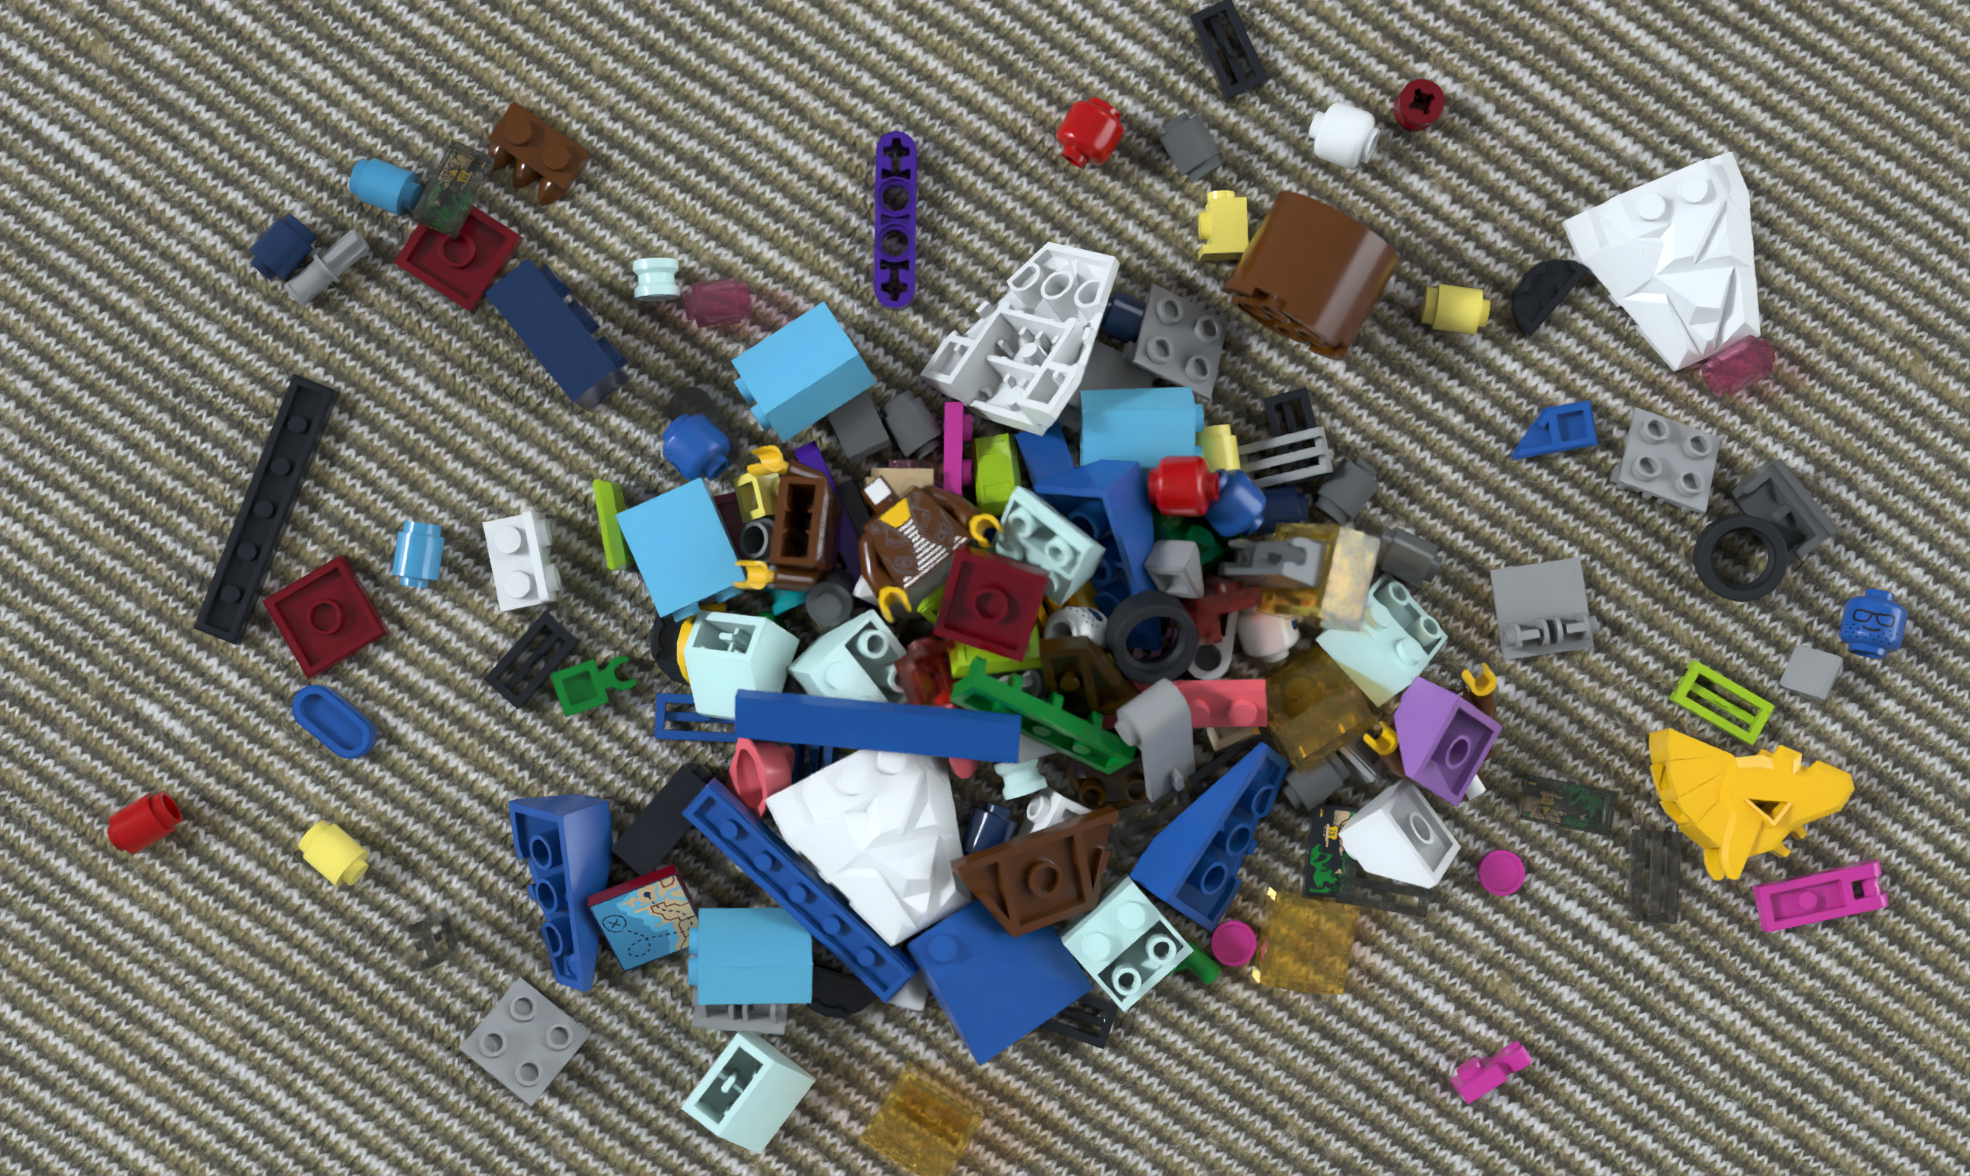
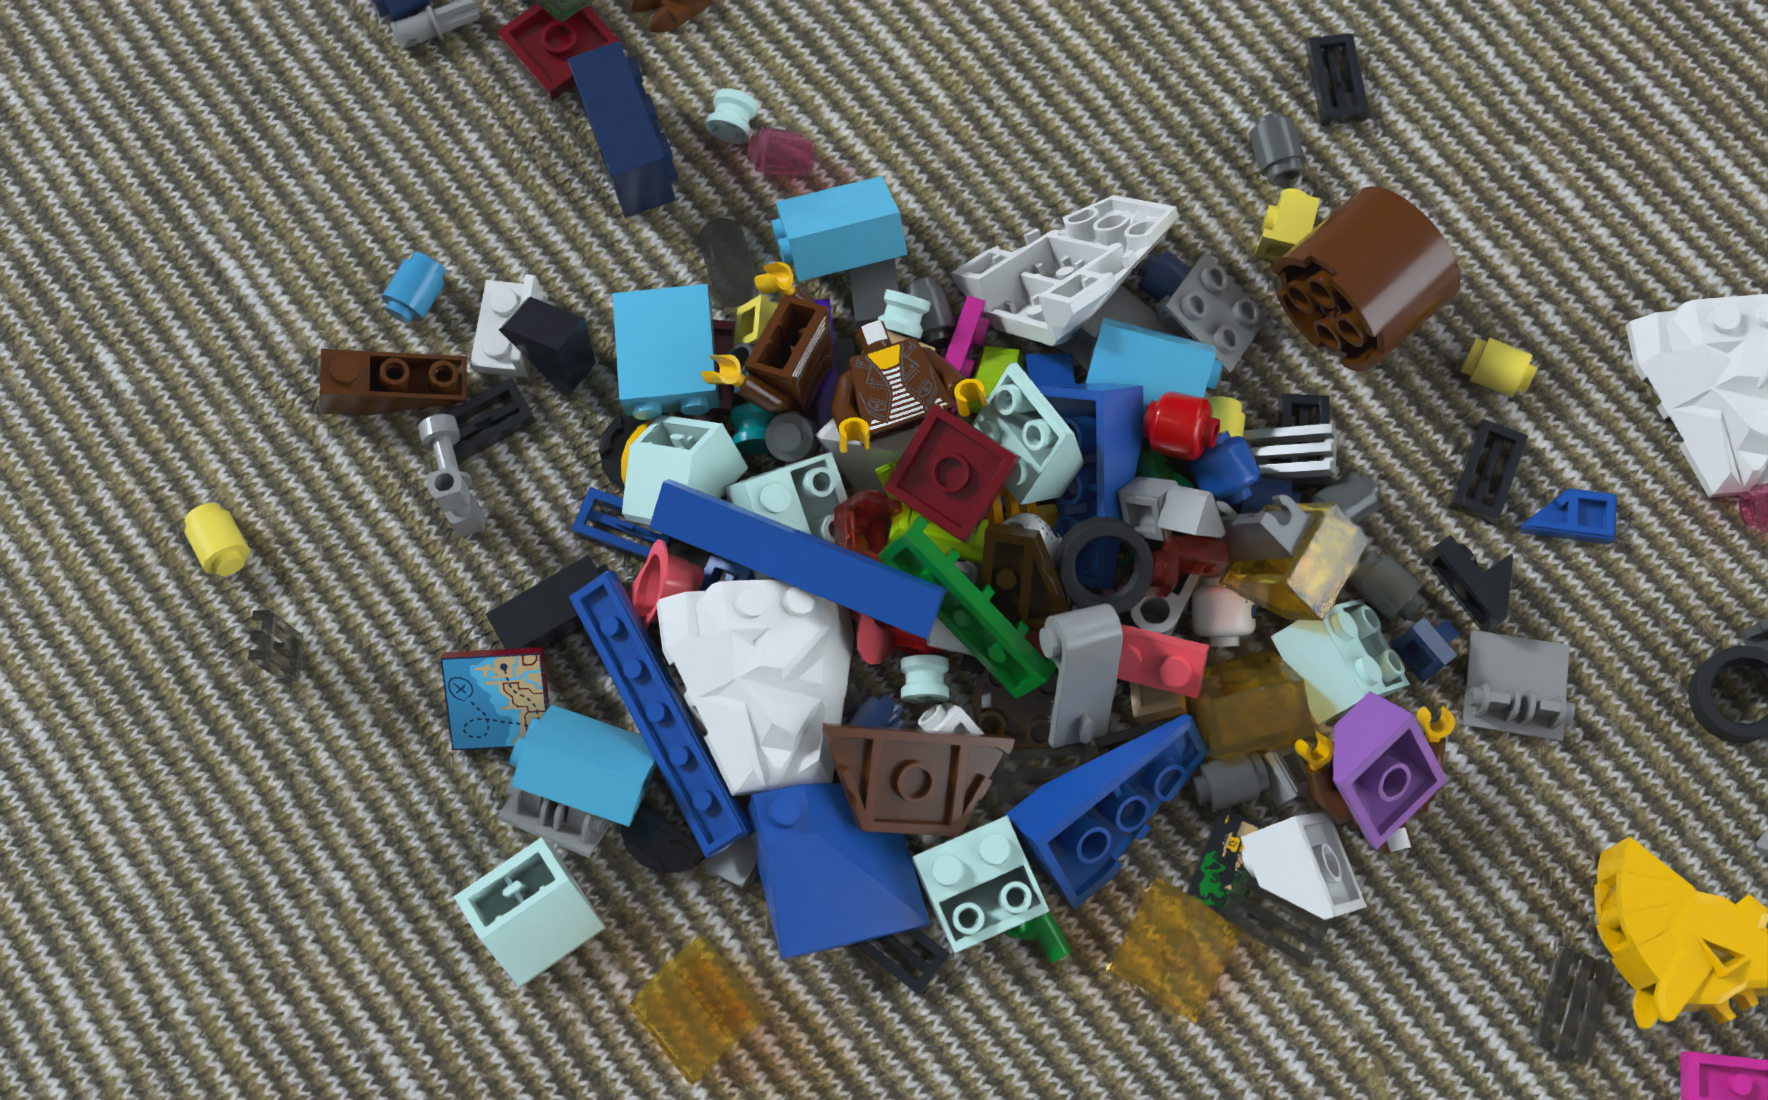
camera: 25 degrees right, 15 degrees down
red brick [107,791,182,855] -> none
black tile [193,374,340,645] -> none
dark red tile [262,555,390,680] -> none
blue tile [292,684,377,759] -> none
light grey hinge [459,977,590,1107] -> none
blue wedge [508,794,613,992] -> none
green plate [550,655,637,718] -> none
lime tile [592,479,636,571] -> none
blue head [662,413,731,482] -> none
dark purple beam [874,131,917,311] -> none
red head [1056,97,1124,169] -> none
dark pink piece [1210,920,1257,966] -> none
white head [1308,102,1380,169] -> none
dark red wheel [1393,79,1445,132] -> none
dark pink piece [1477,849,1525,896] -> none
black tile [1511,259,1589,339] -> none
clear smoke tile [1516,773,1618,837] -> none
light grey hinge [1610,407,1721,514] -> none
lime tile [1668,660,1775,746] -> none
none -> reddish brown slope [319,349,467,416]
none -> light grey bar [418,414,486,537]
none -> black slope [498,296,596,397]
none -> light aqua wheel [877,289,931,339]
none -> light grey slope [1157,485,1225,538]
none -> dark blue tile [1390,617,1460,683]
none -> black slope [1423,535,1513,632]
none -> black tile [1448,419,1528,525]

